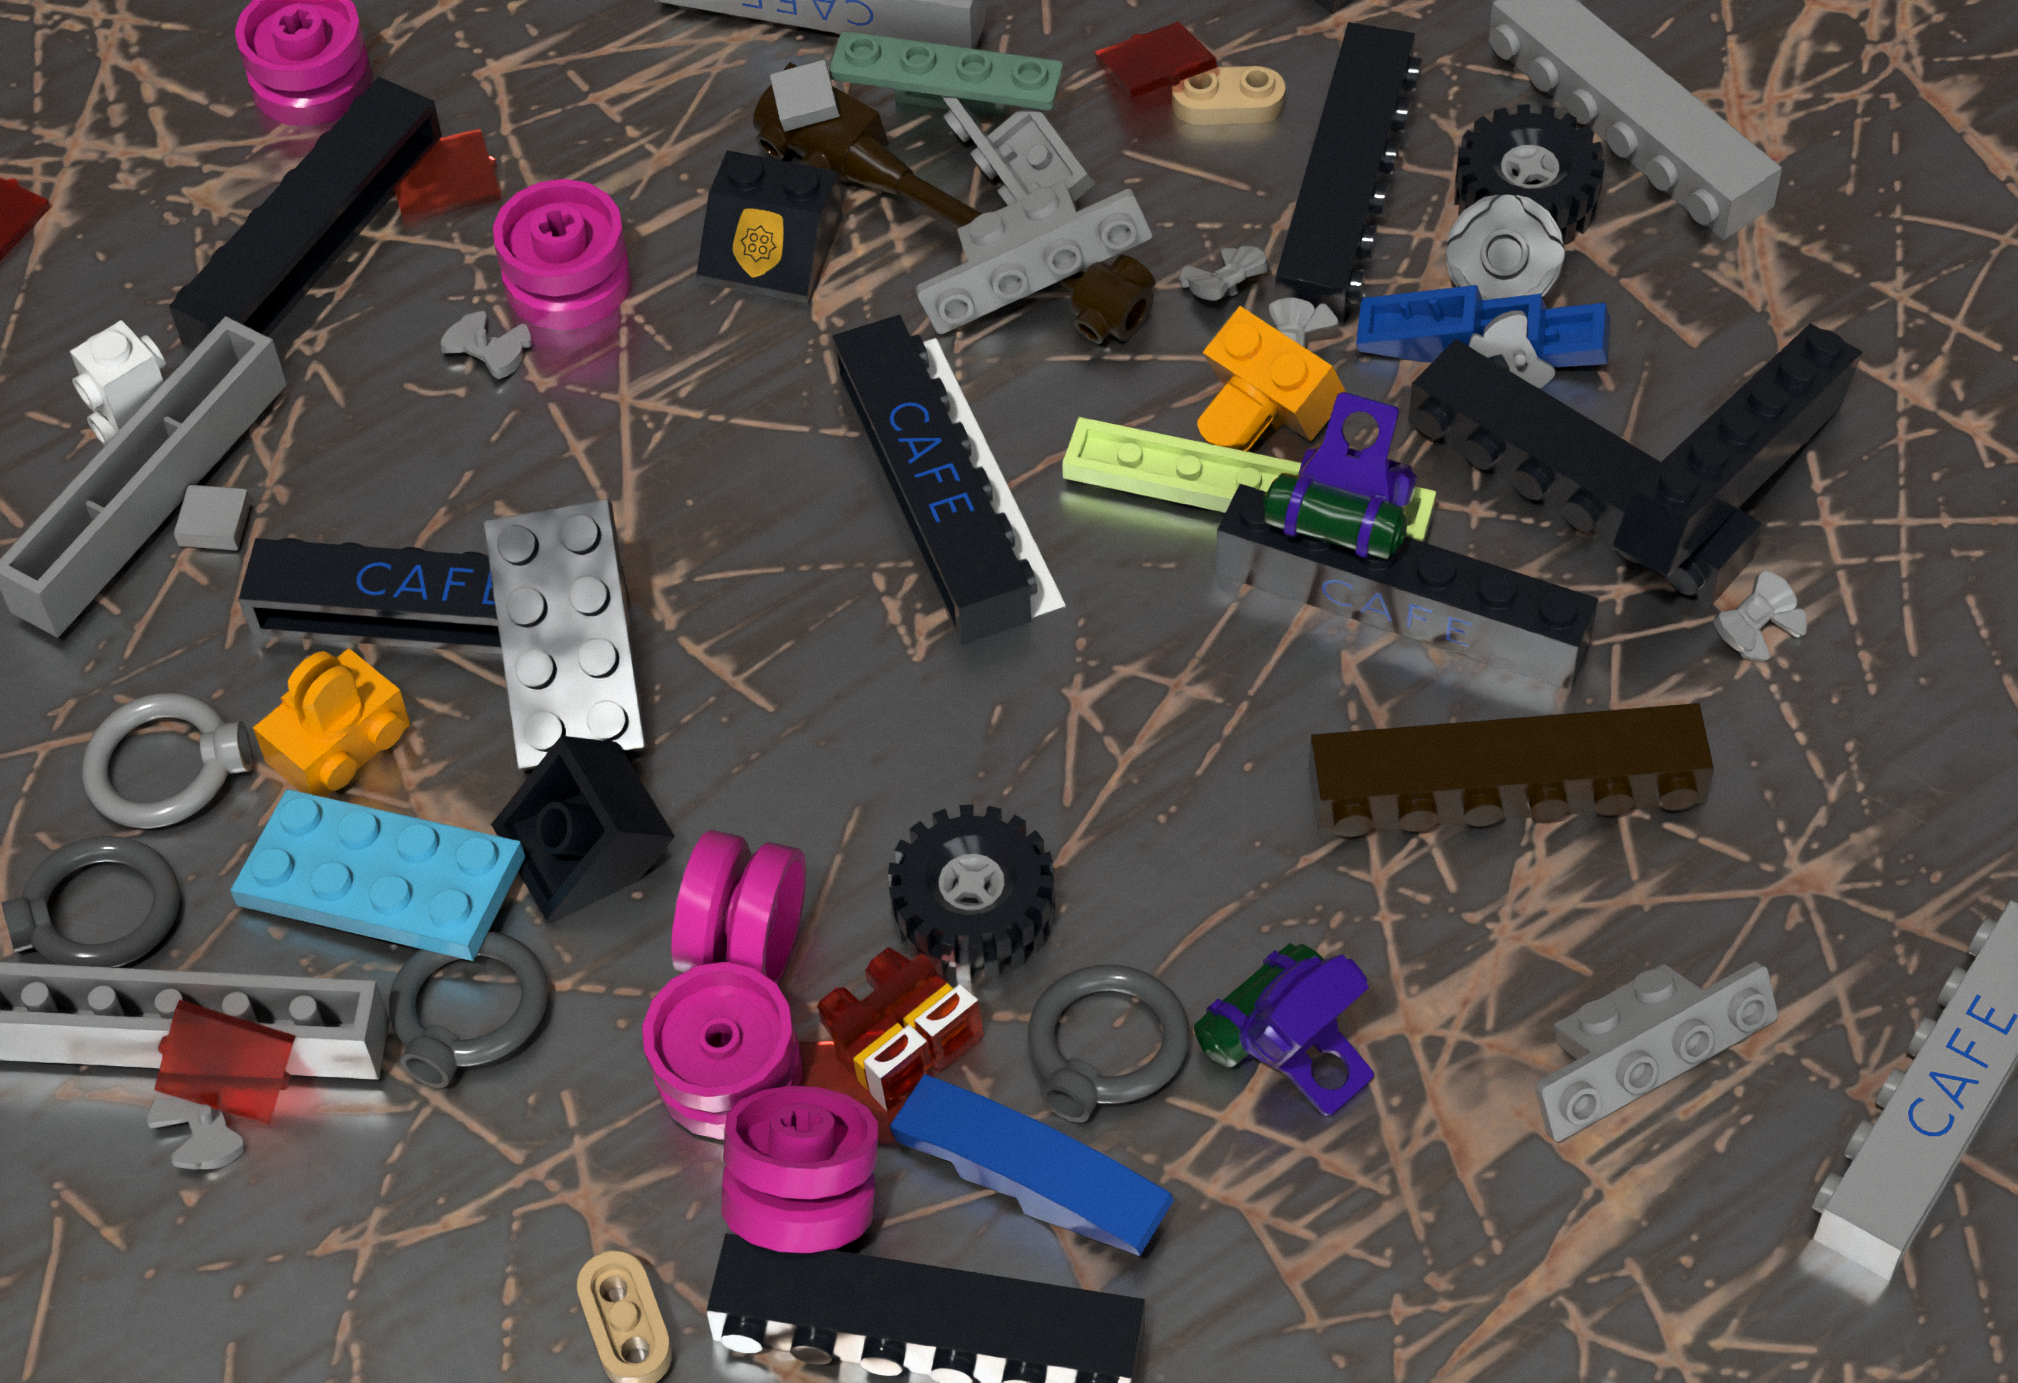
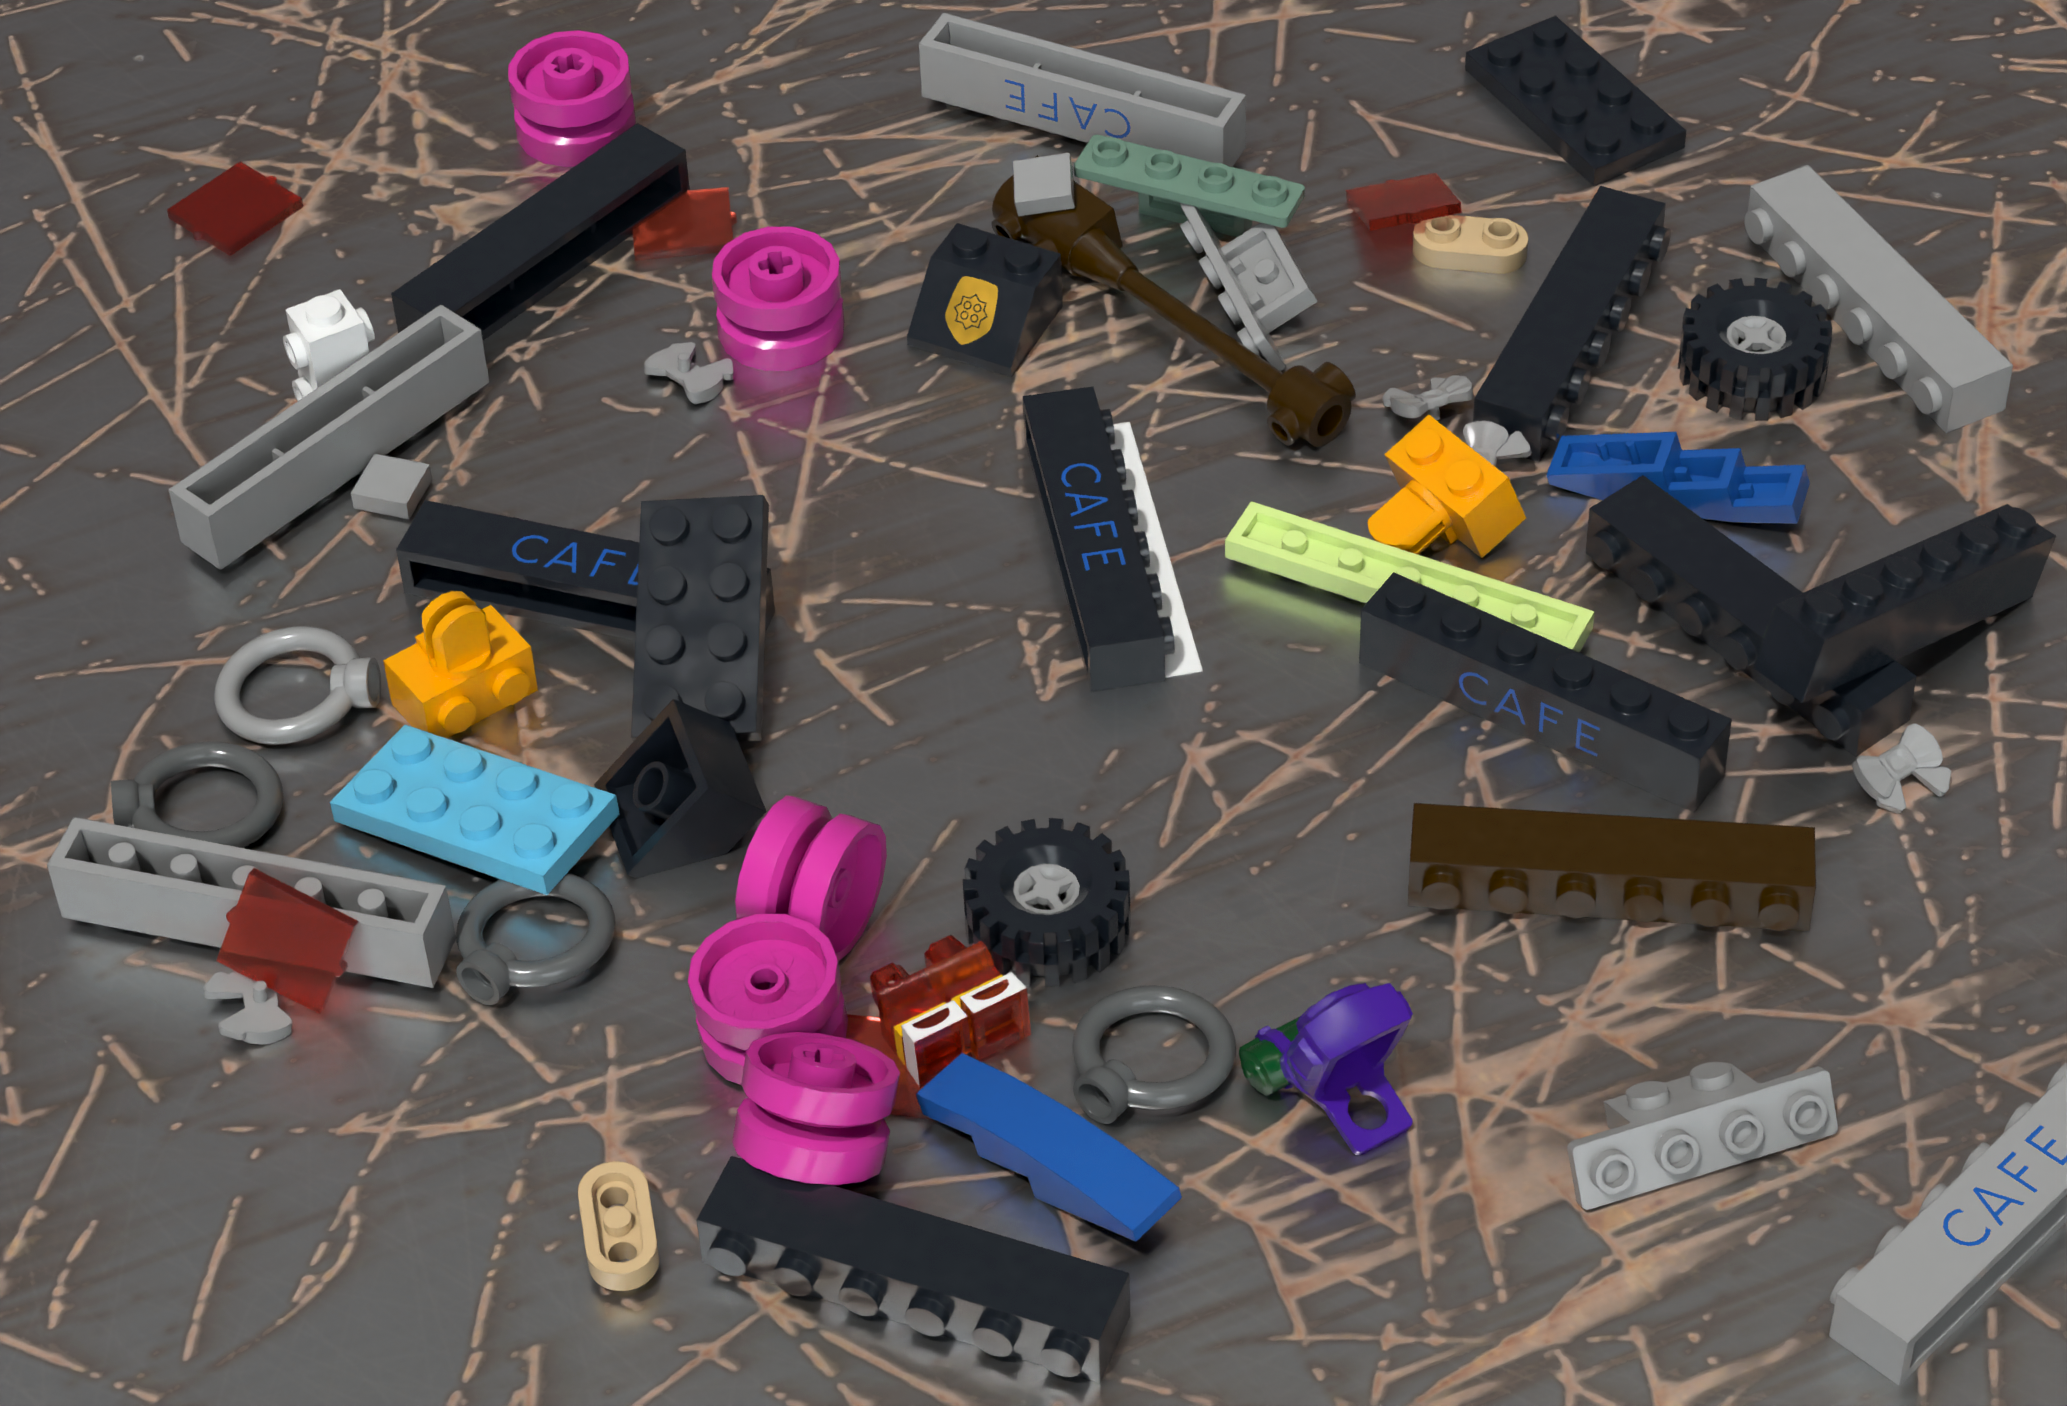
camera: 10 degrees right, 10 degrees down
light grey bracket [916,180,1152,334] -> none
piece [1263,392,1417,560] -> none
tile [1446,194,1566,300] -> none
light grey piece [1468,310,1555,389] -> none

